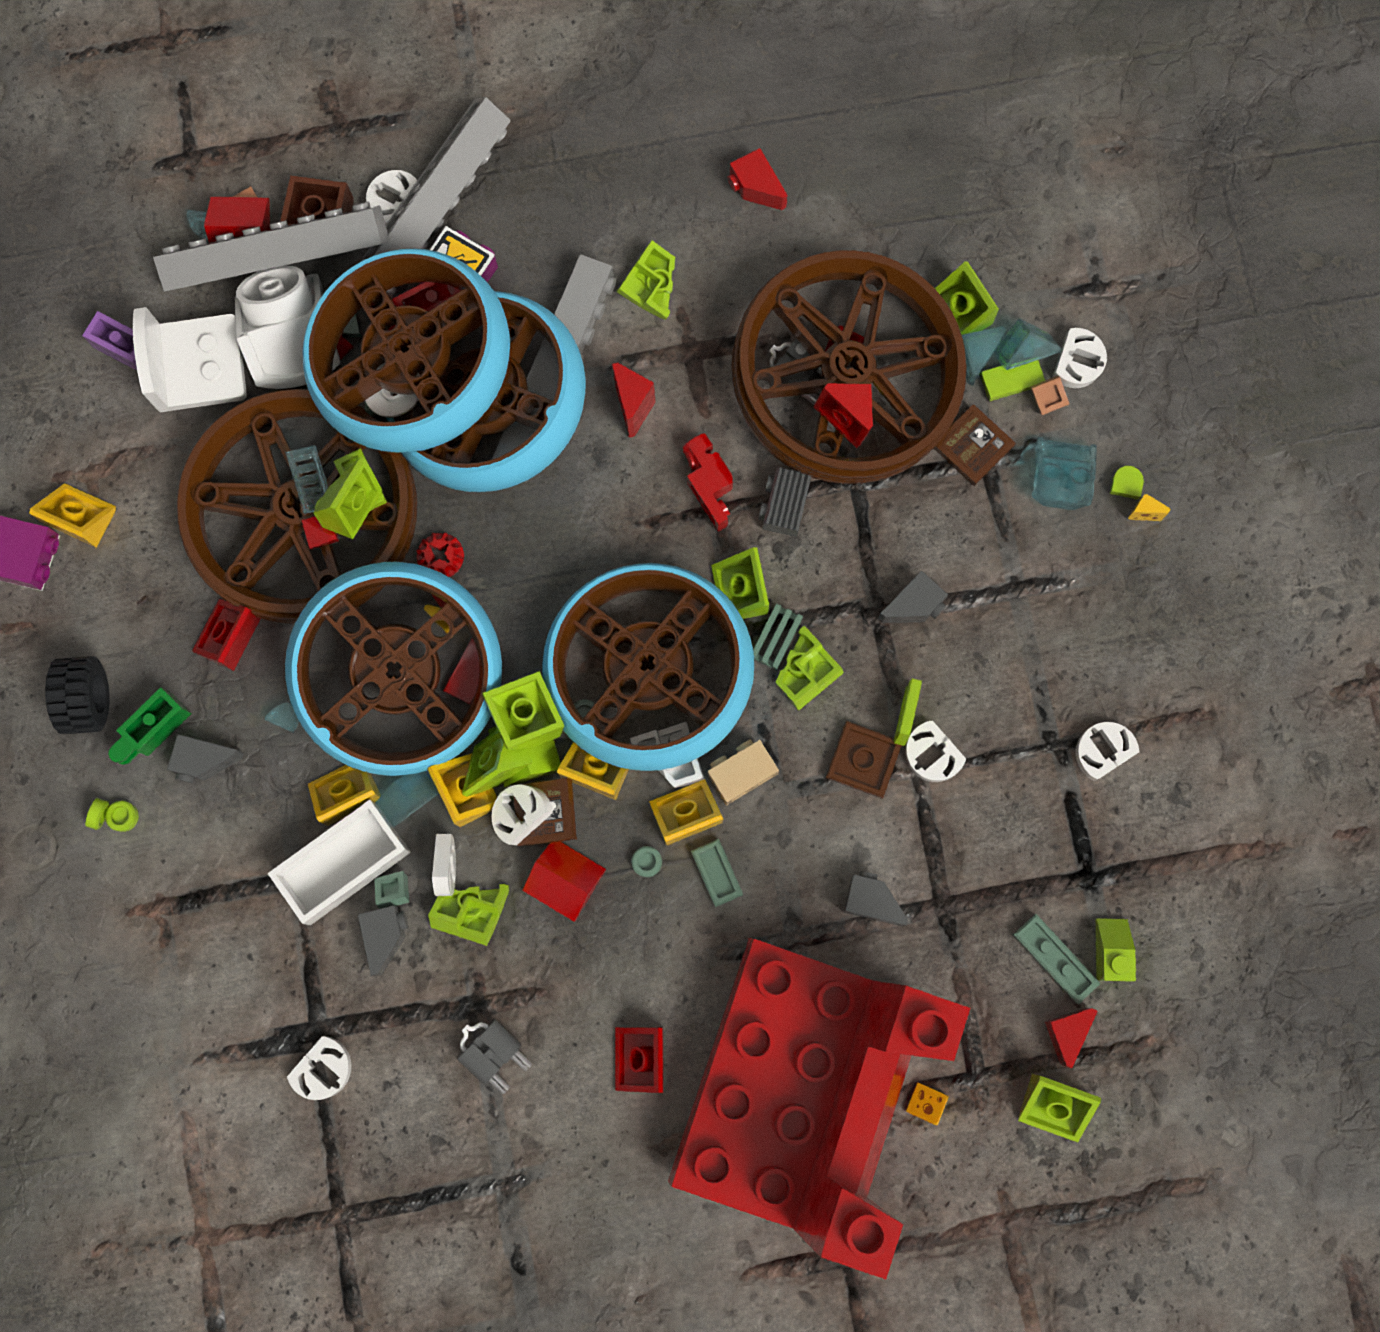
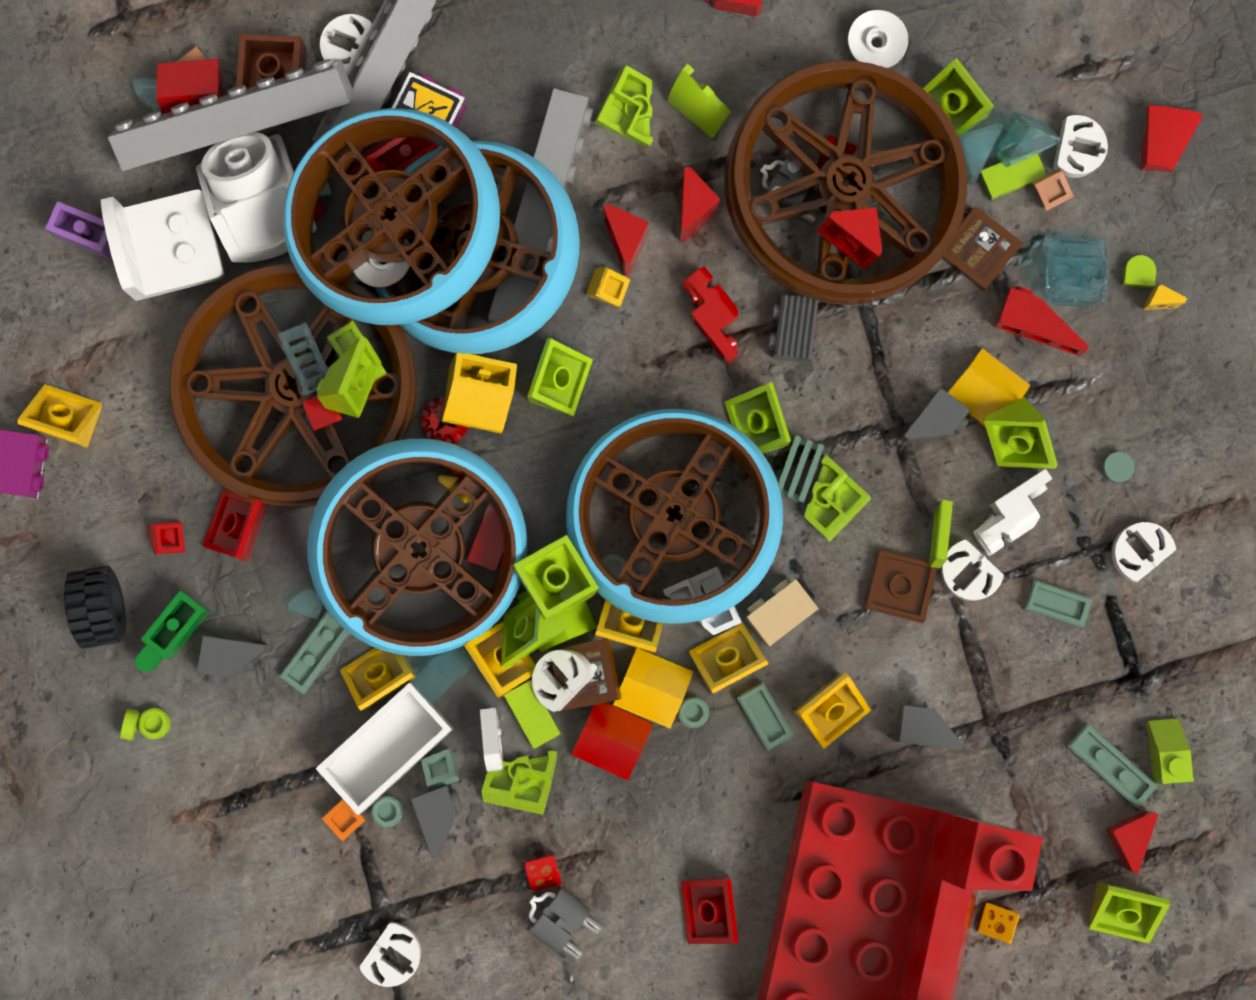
camera: 15 degrees left, 5 degrees up
none -> red slope [146,522,186,555]
none -> sand green tile [279,611,350,695]
none -> orange plate [321,799,367,842]
none -> sand green tile [371,796,404,828]
none -> yellow slope [442,353,517,433]
none -> lime tile [504,680,561,749]
none -> red slope [524,853,562,892]
none -> lime slope [527,338,593,416]
none -> yellow slope [586,267,631,307]
none -> yellow slope [613,648,694,728]
none -> lime slope [667,64,731,139]
none -> red slope [680,167,720,242]
none -> yellow slope [793,672,871,749]
none -> white dish [848,10,908,68]
none -> yellow slope [947,348,1030,428]
none -> white plate [973,469,1052,556]
none -> lime slope [984,397,1058,469]
none -> red slope [994,286,1089,356]
none -> sand green tile [1023,580,1093,628]
none -> sand green tile [1102,452,1135,483]
none -> red slope [1141,105,1202,172]

